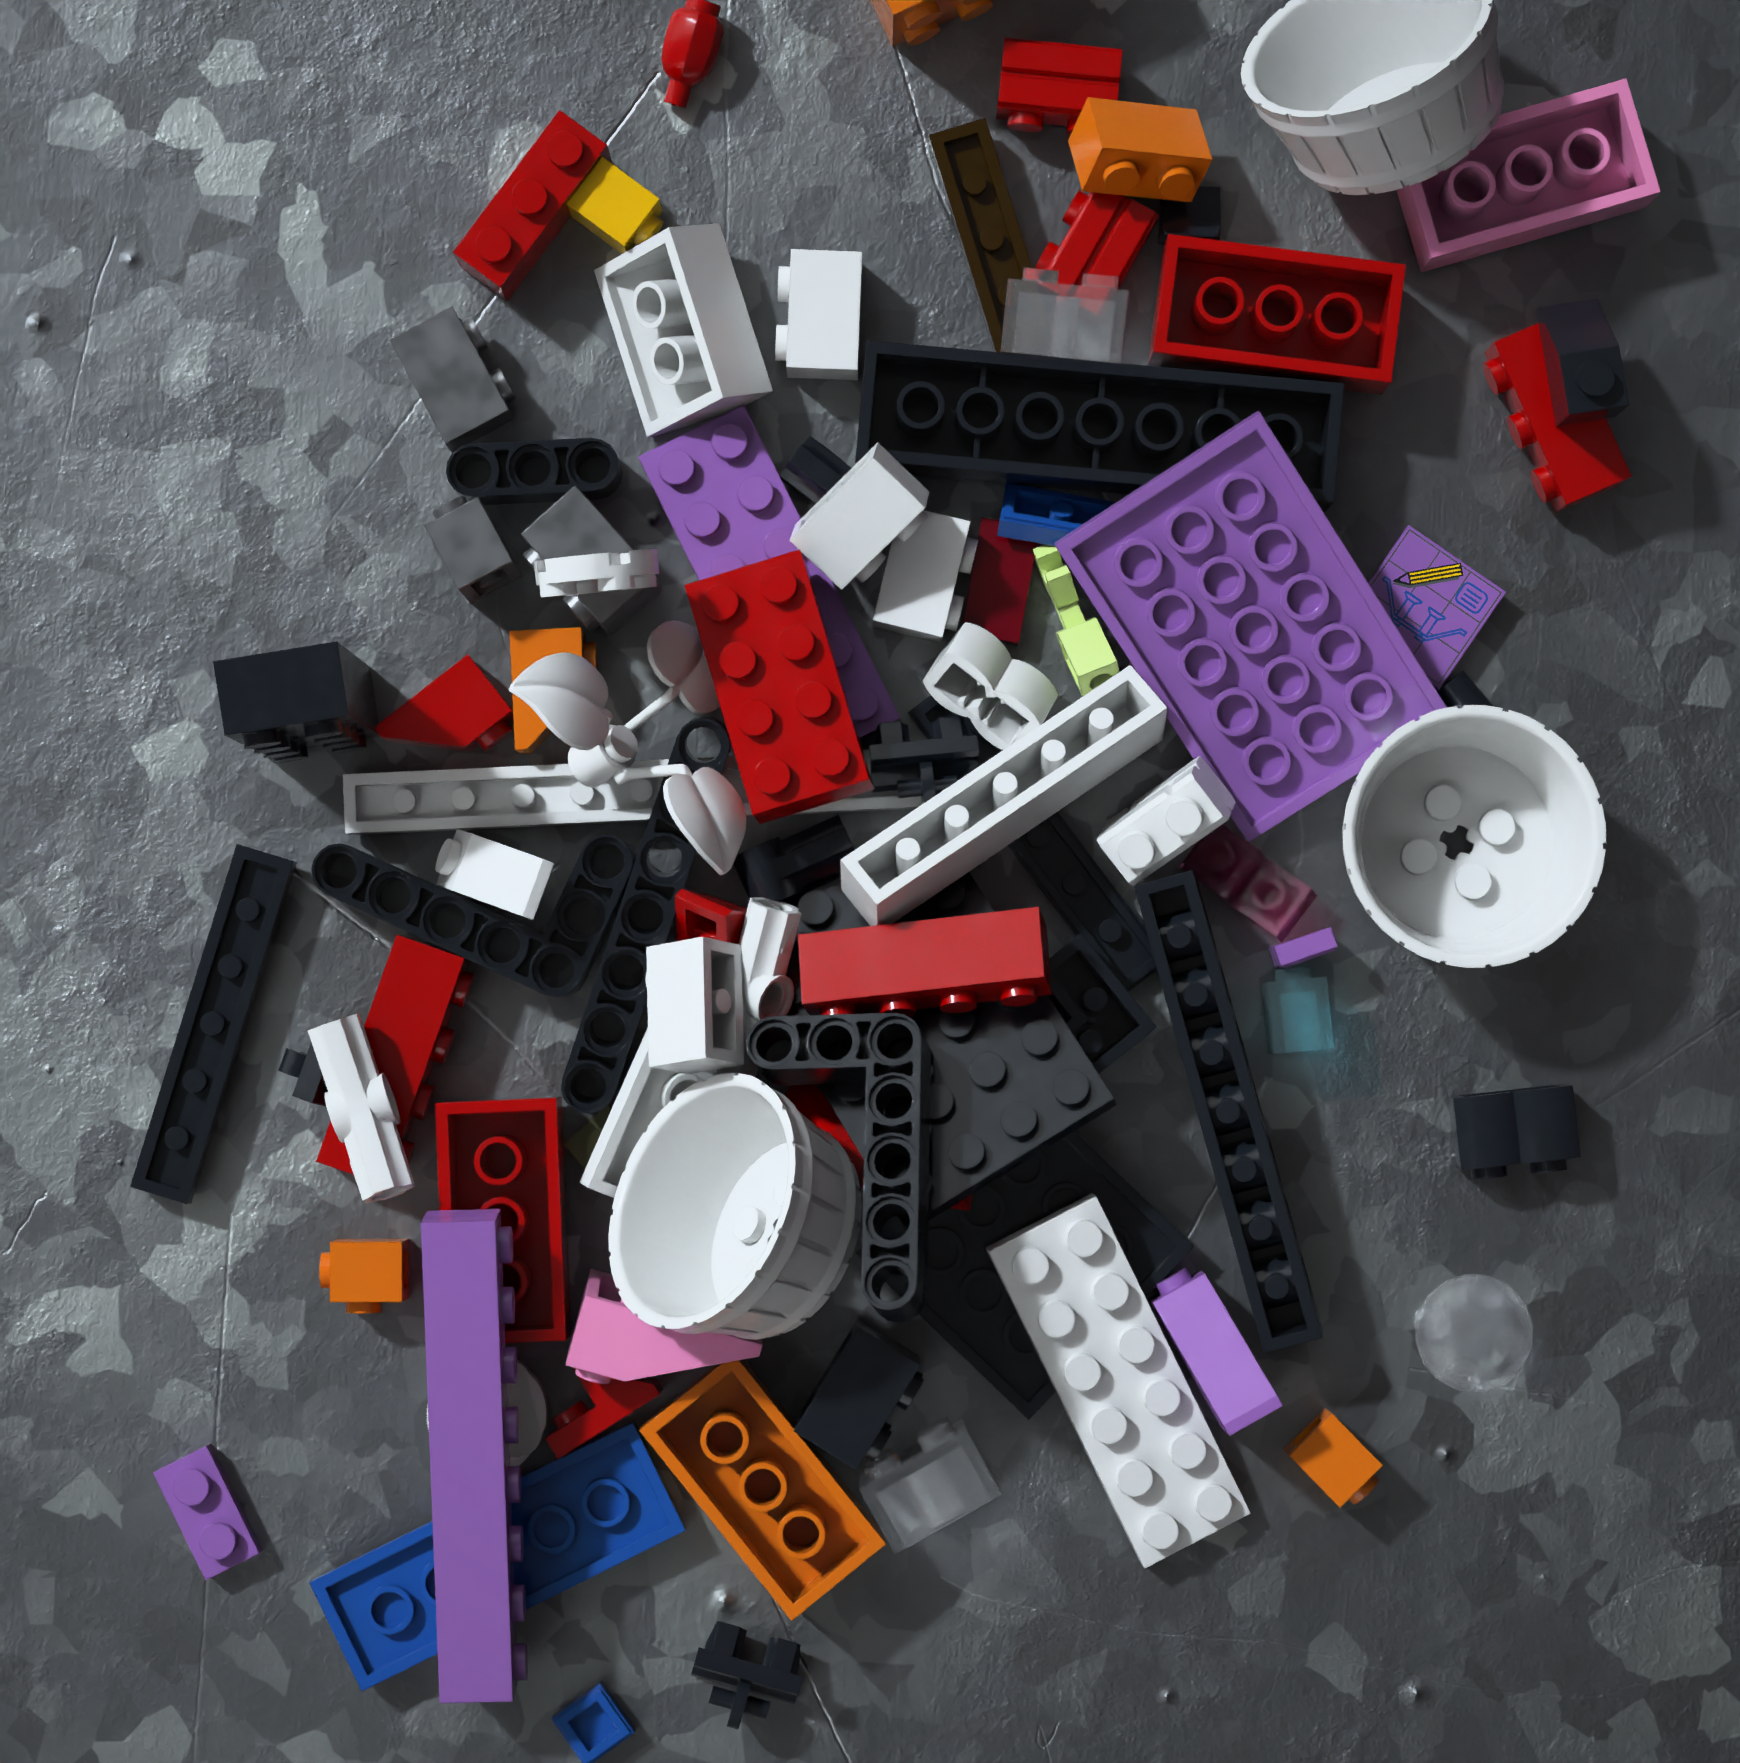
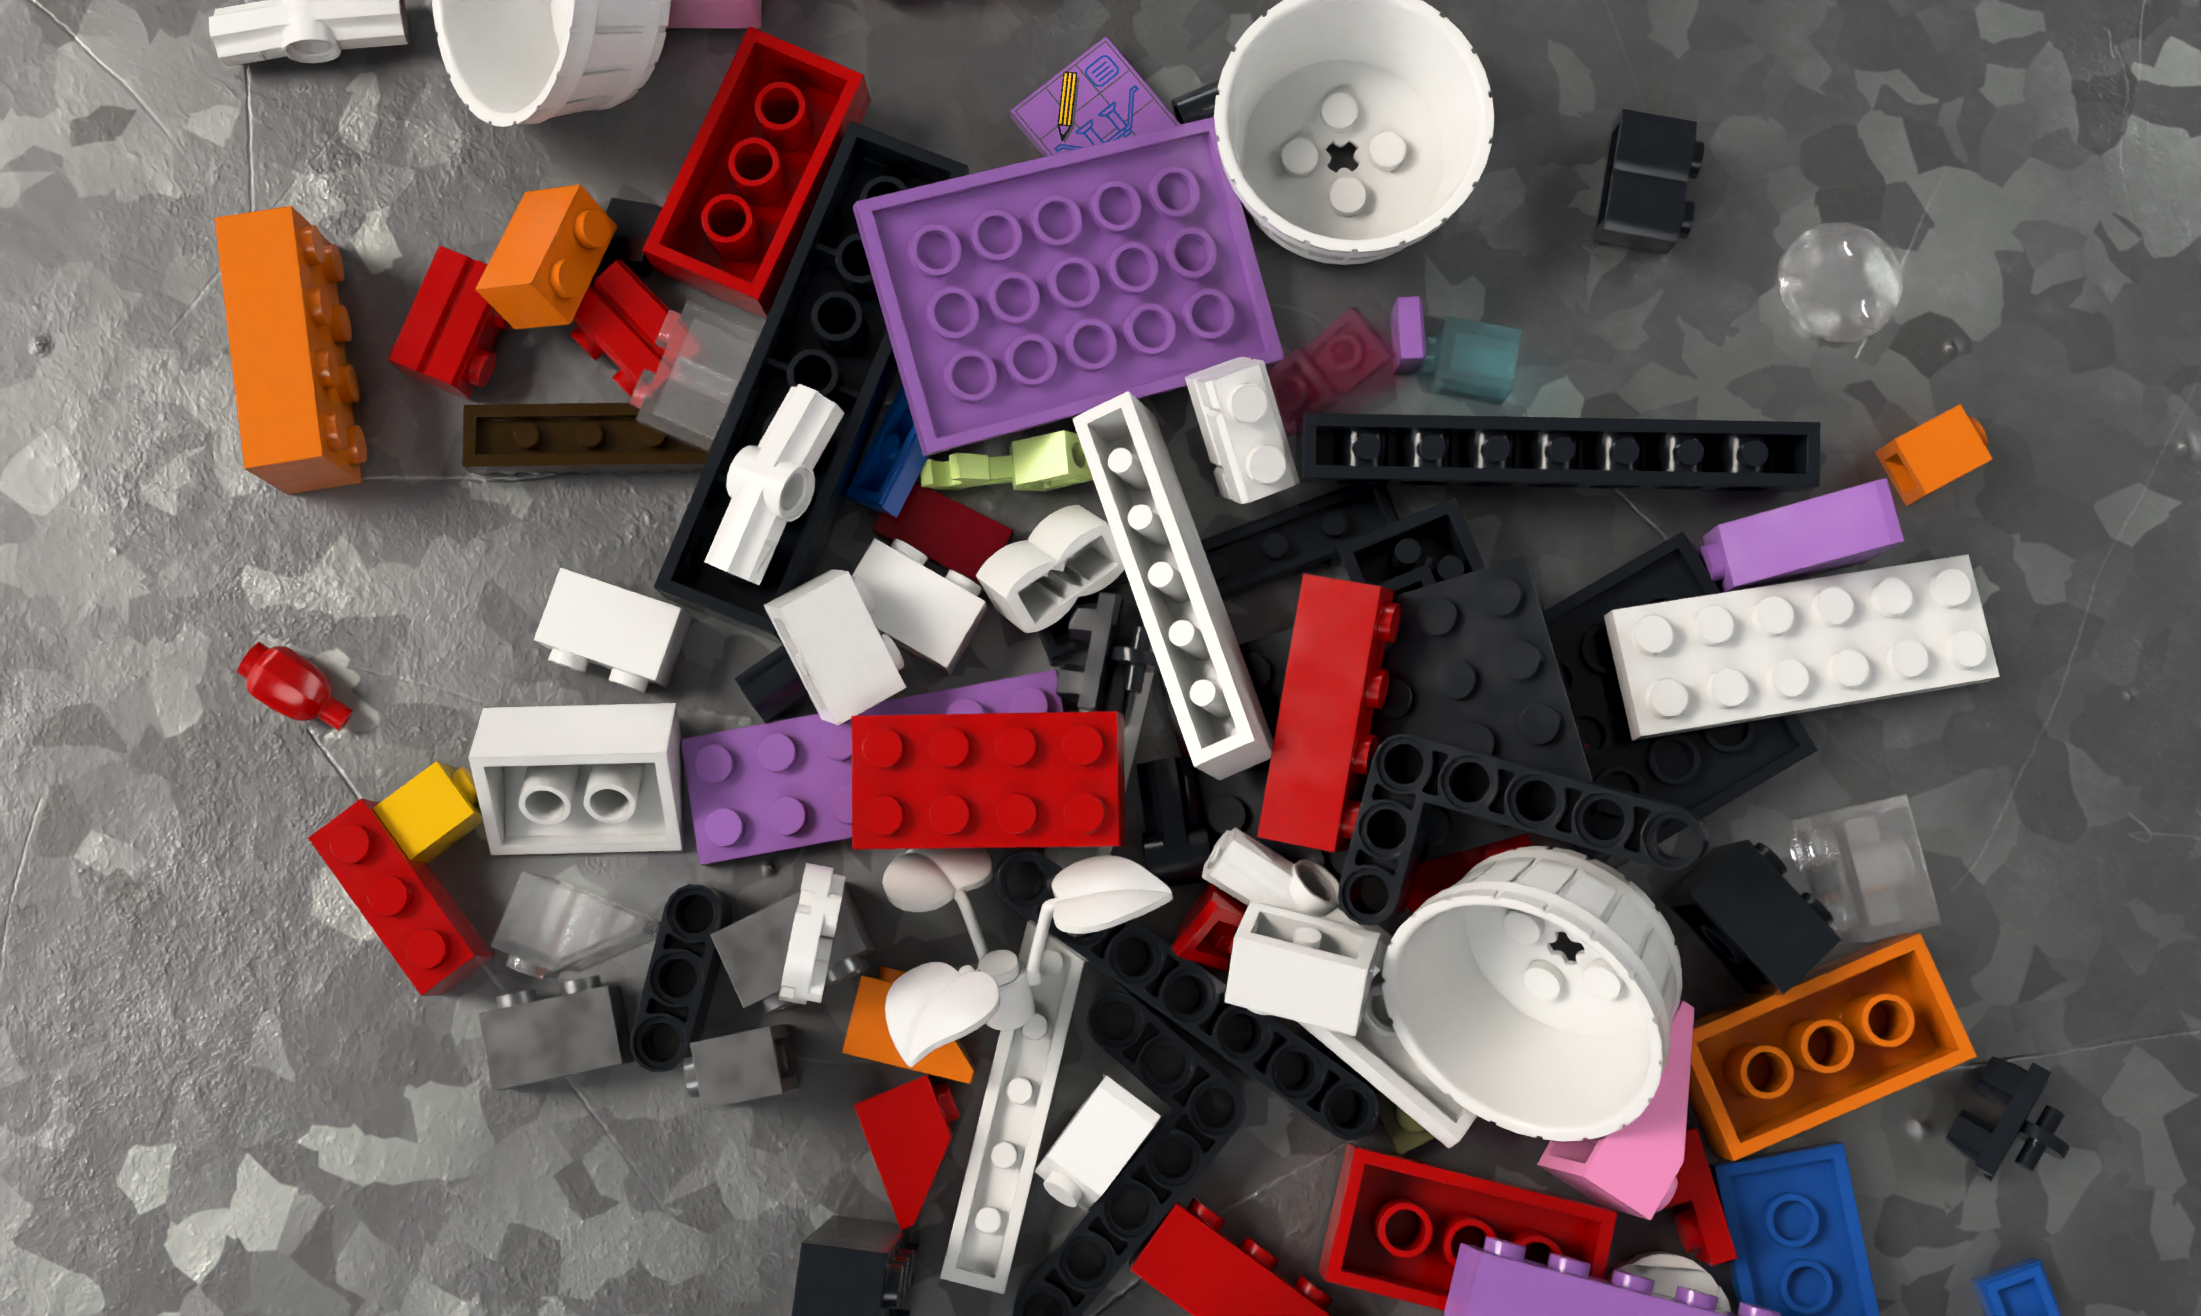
camera: 70 degrees left, 5 degrees down
none -> clear slope [491,871,661,979]
none -> white piece [704,384,845,585]

